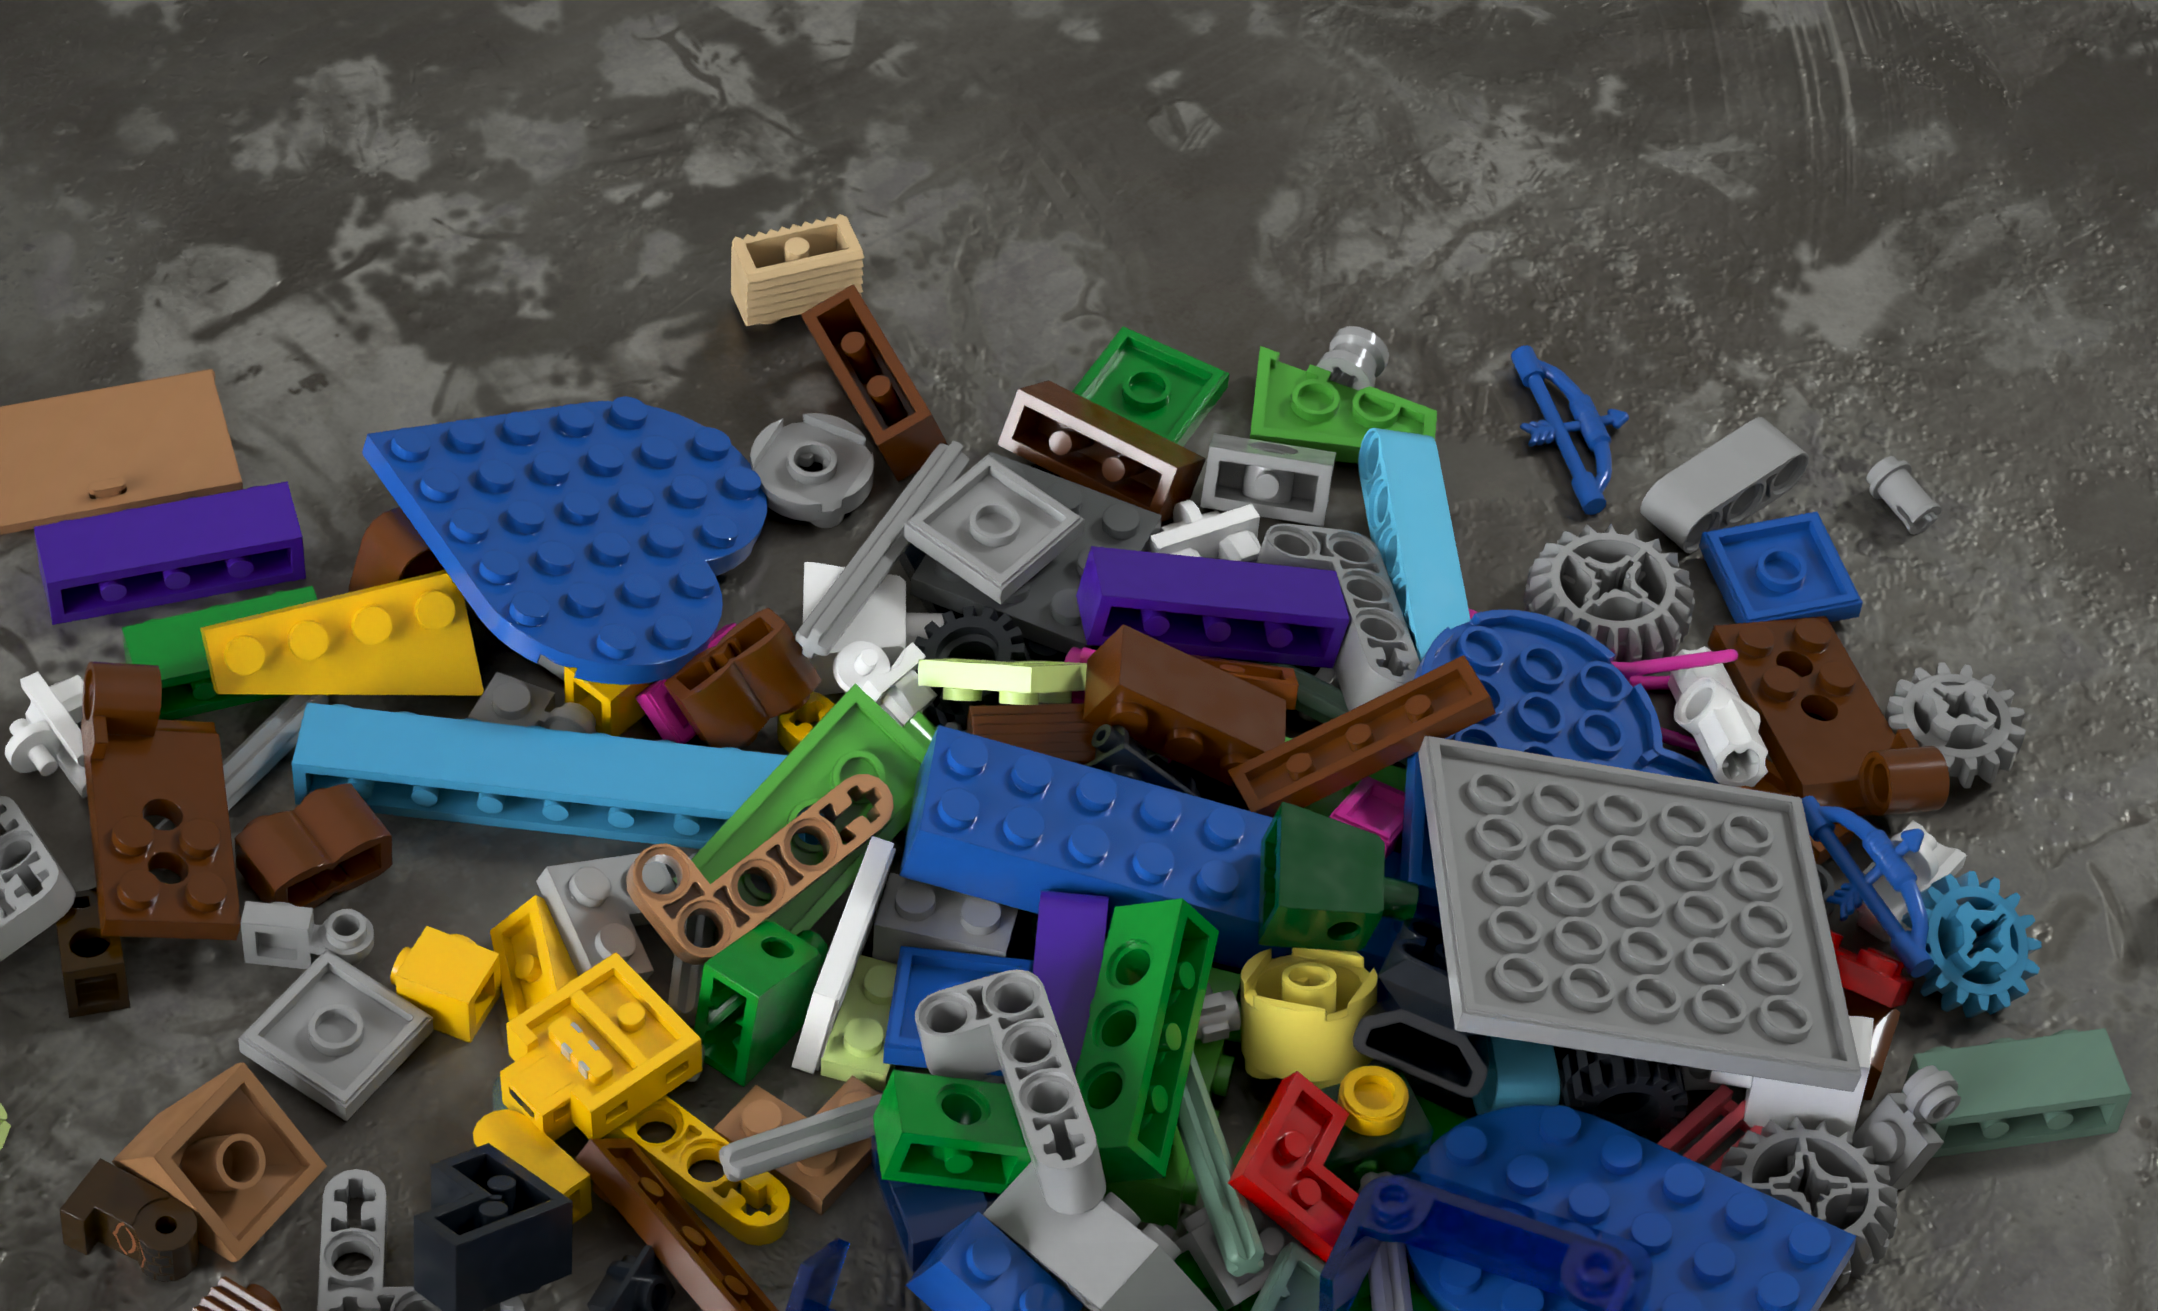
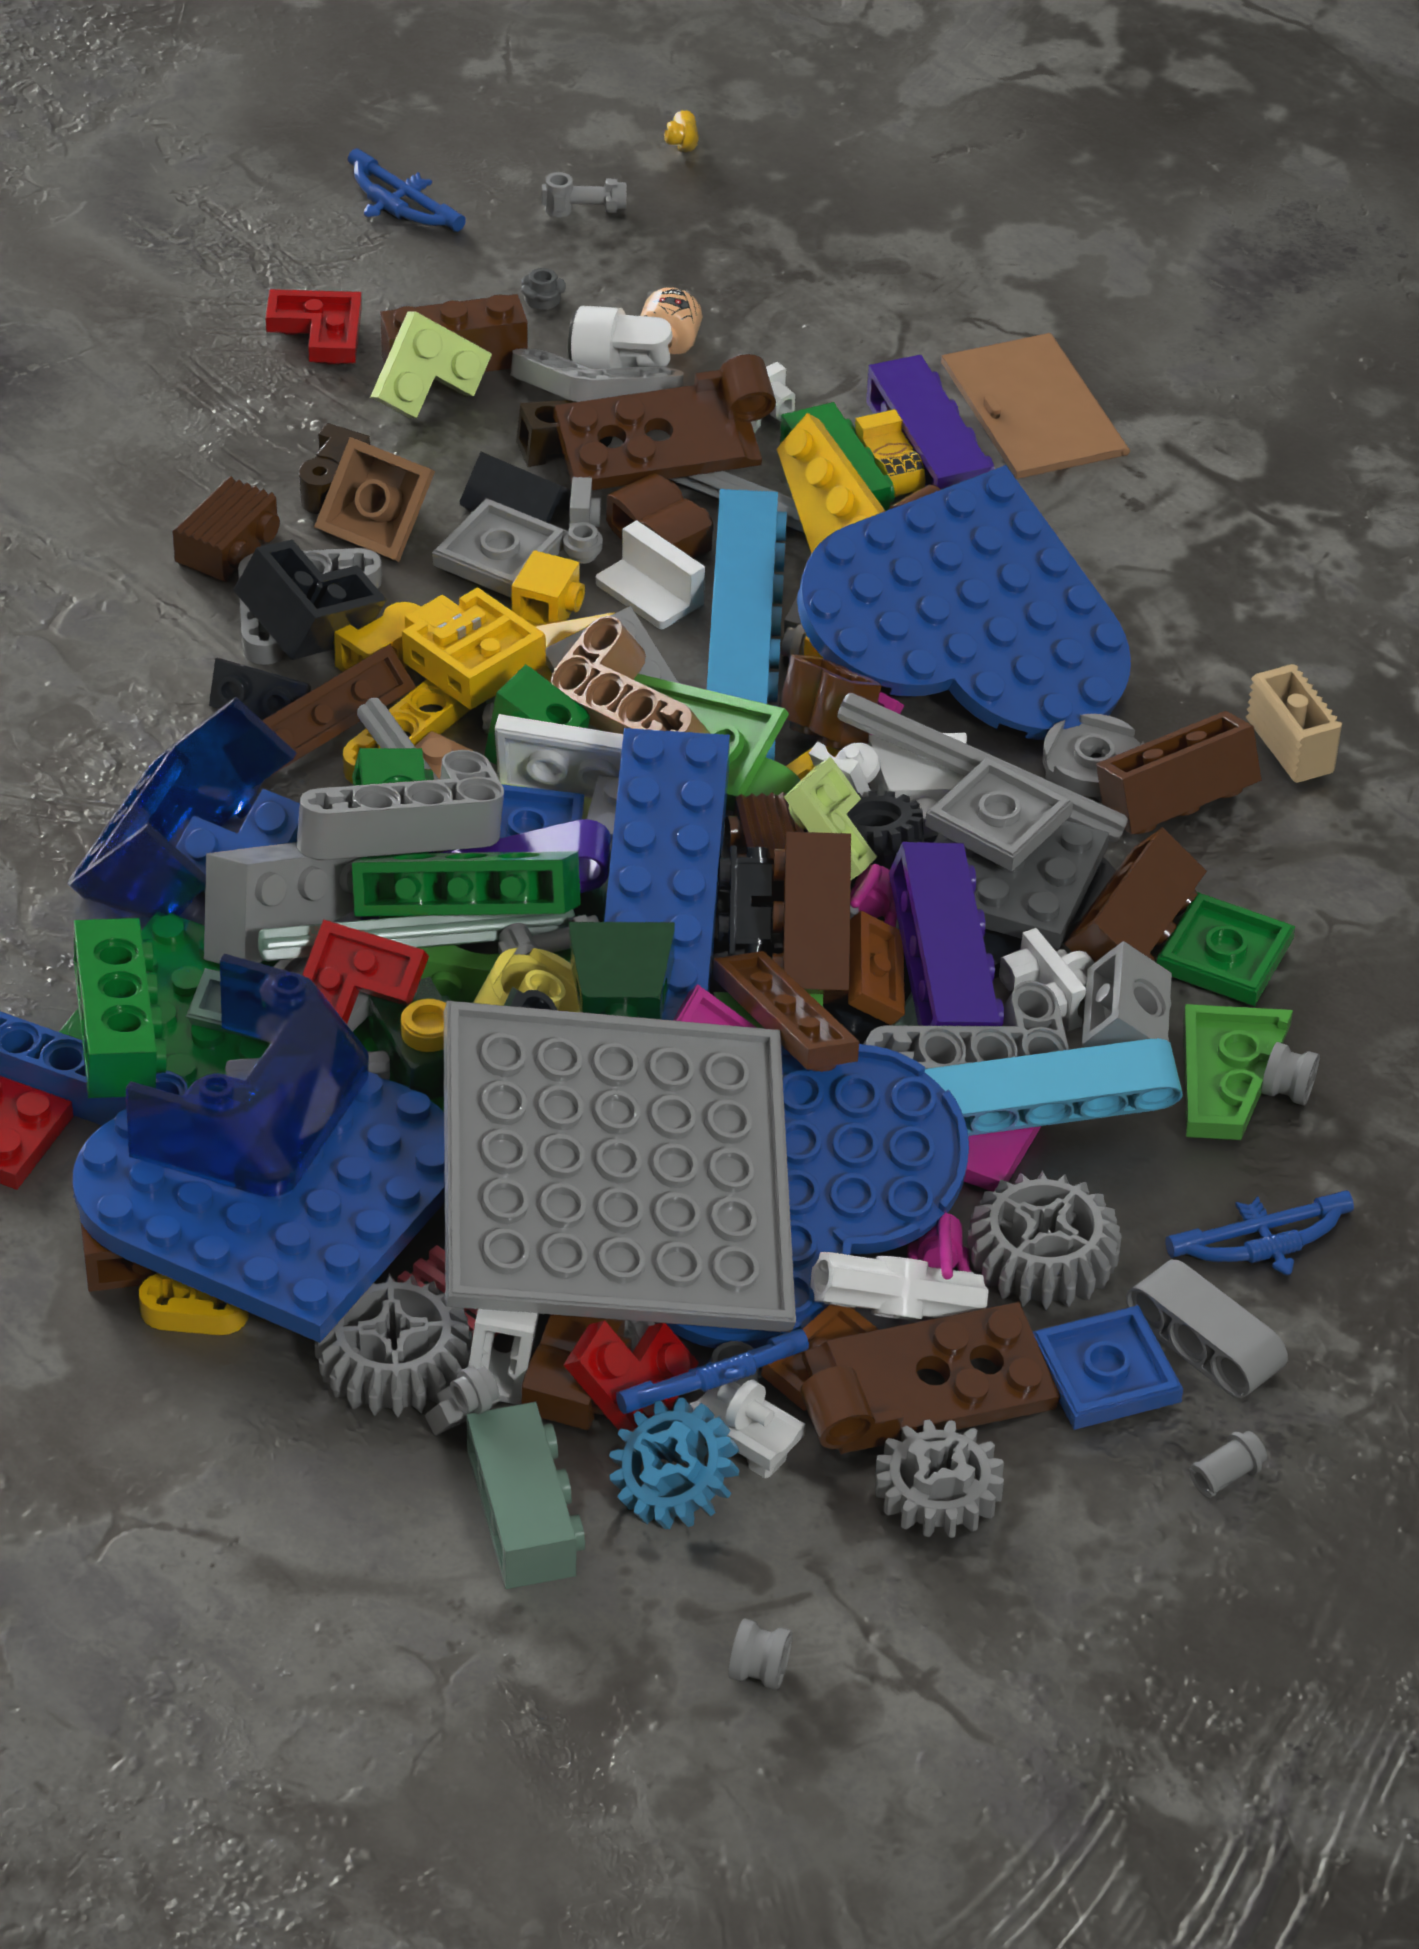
camera: 90 degrees right, 5 degrees down
none -> black panel [459,452,571,523]
none -> white panel [596,520,705,629]
none -> yellow leg [855,409,926,497]

